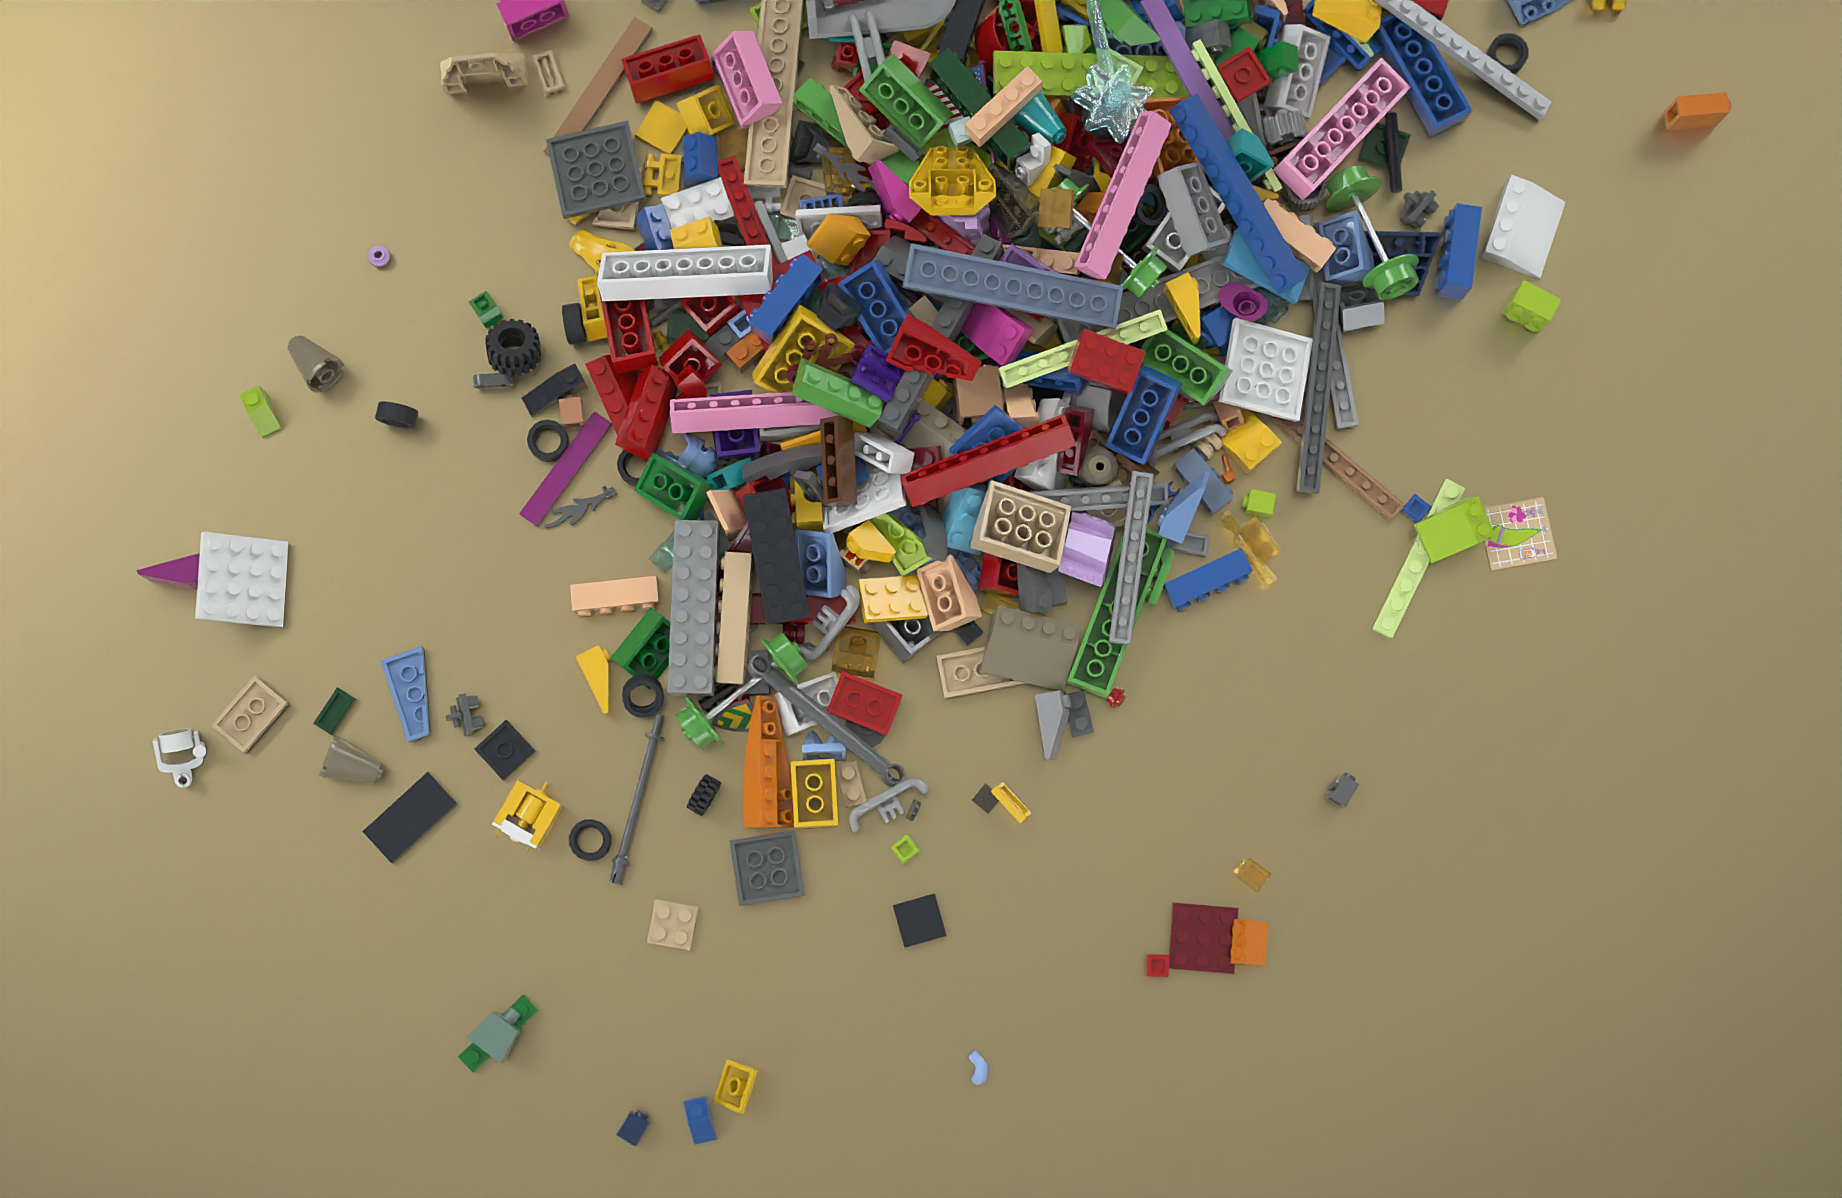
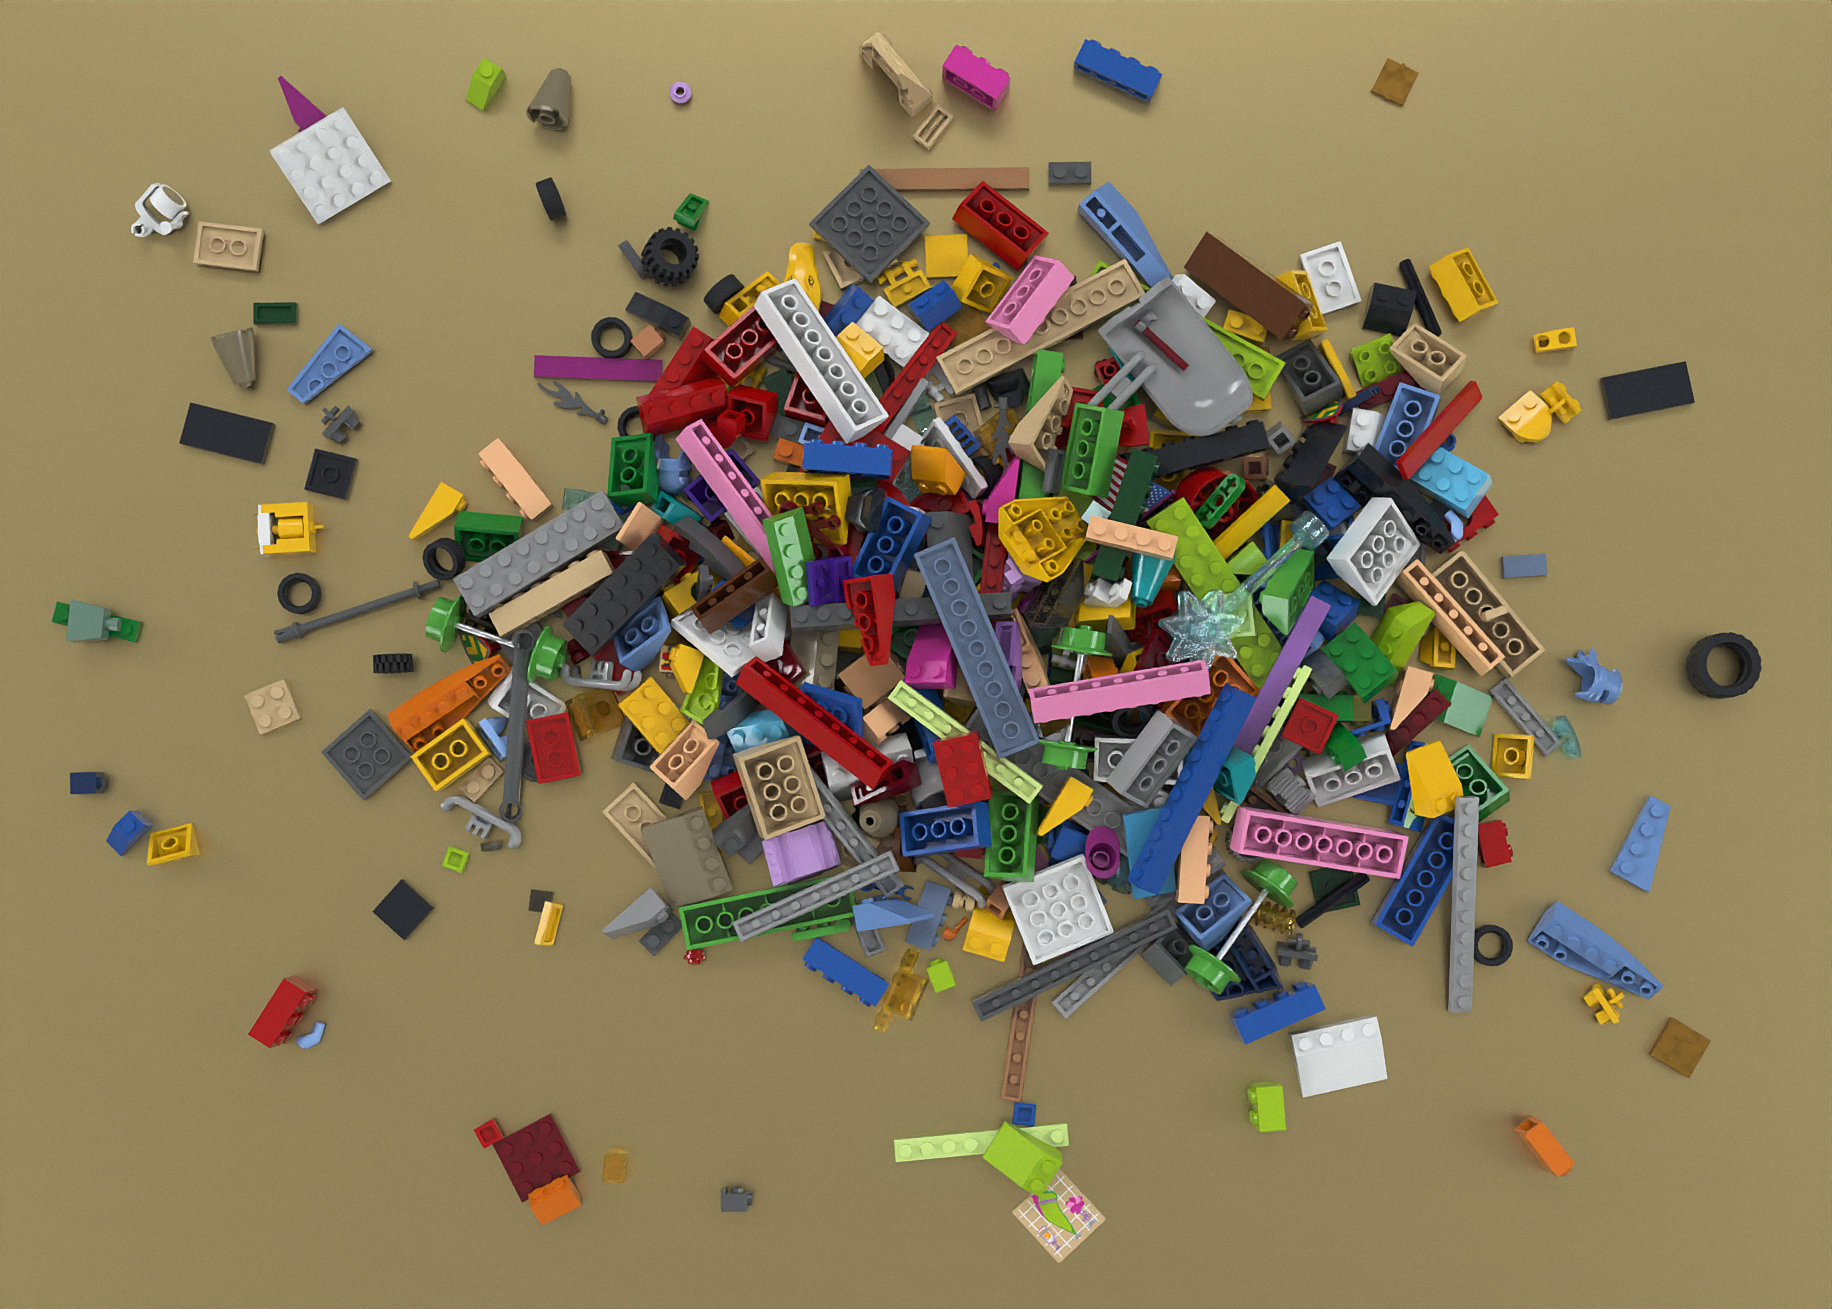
camera: 65 degrees right, 5 degrees up
dark purple hinge [894,413,920,445] -> none
pearl gold piece [1038,187,1074,230] -> none
none -> red brick [248,976,317,1048]
none -> clear yellow piece [1248,901,1296,937]

